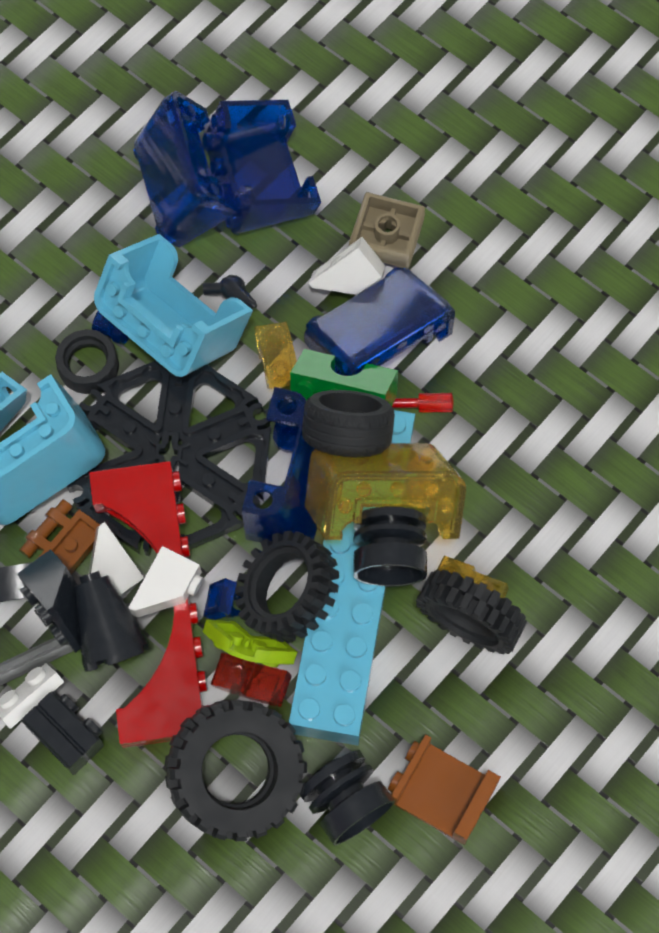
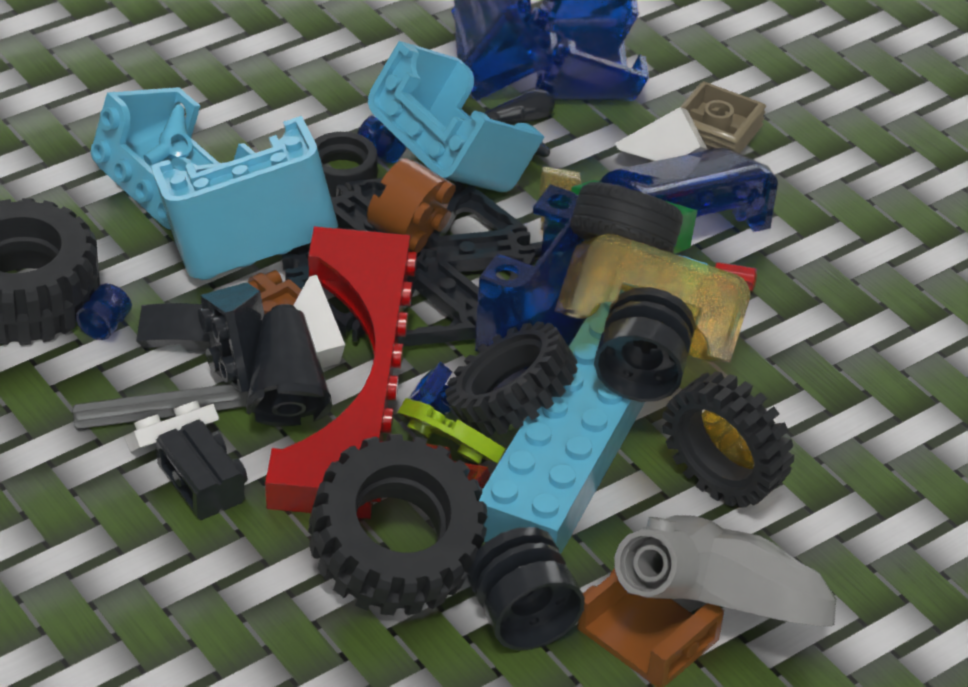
camera: 10 degrees right, 25 degrees down
white slope [128,546,204,617] -> none
none -> dark orange brick [367,158,456,253]
none -> black piece [484,89,555,124]
none -> light grey piece [615,515,836,626]

